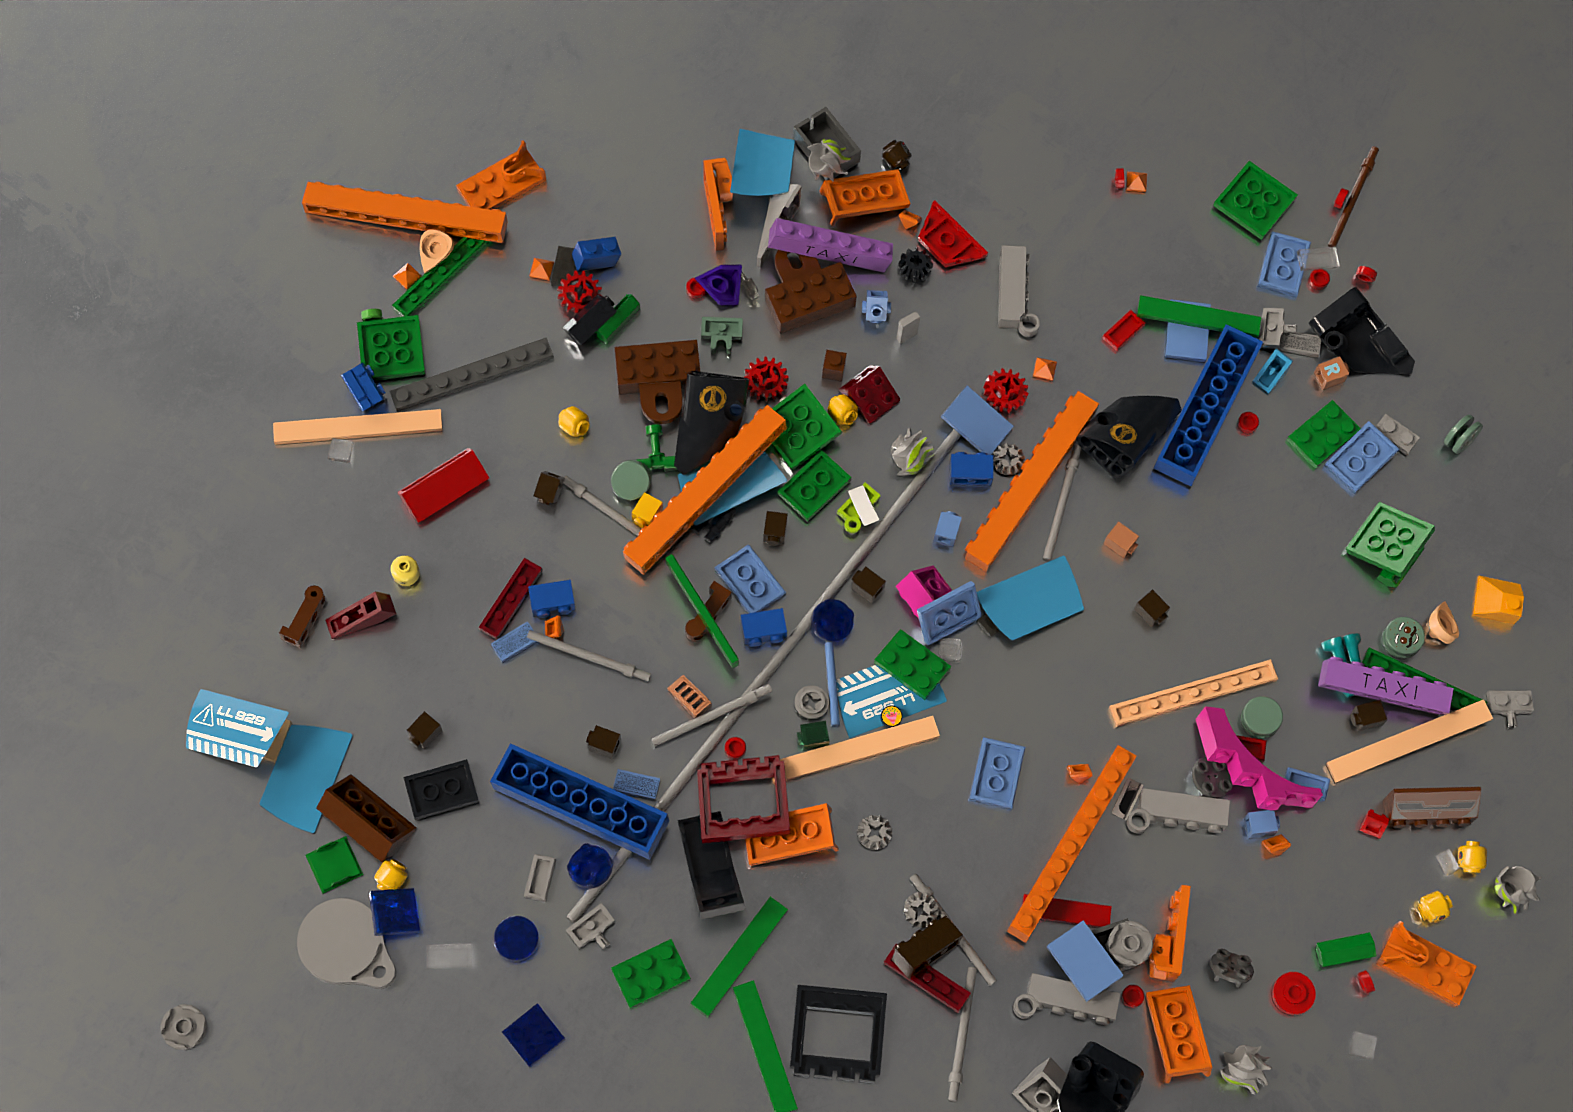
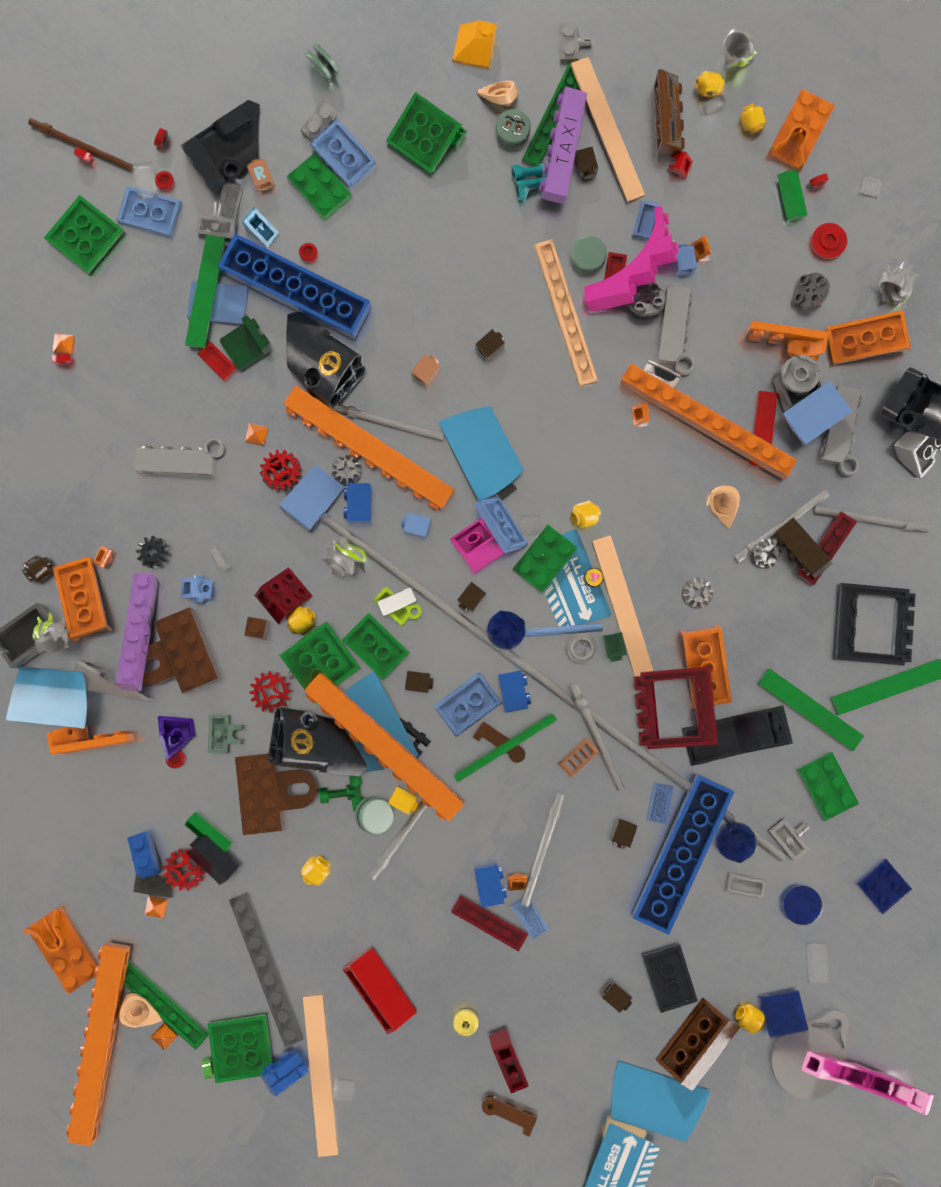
camera: 85 degrees left, 15 degrees up
green piece [305,836,363,894] -> none
dark brown brick [533,471,565,505] -> none
red tile [725,737,746,760] -> none
clear smoke bar [741,272,759,300] -> none
red wing [918,200,988,268] -> none
medium blue tile [969,737,1025,810] -> none
red tile [1121,985,1145,1008] -> none
none -> dark green bracket [220,315,271,370]
none -> yellow head [571,501,601,528]
none -> light nougat piece [708,485,740,529]
none -> dark pink arch [802,1051,934,1115]

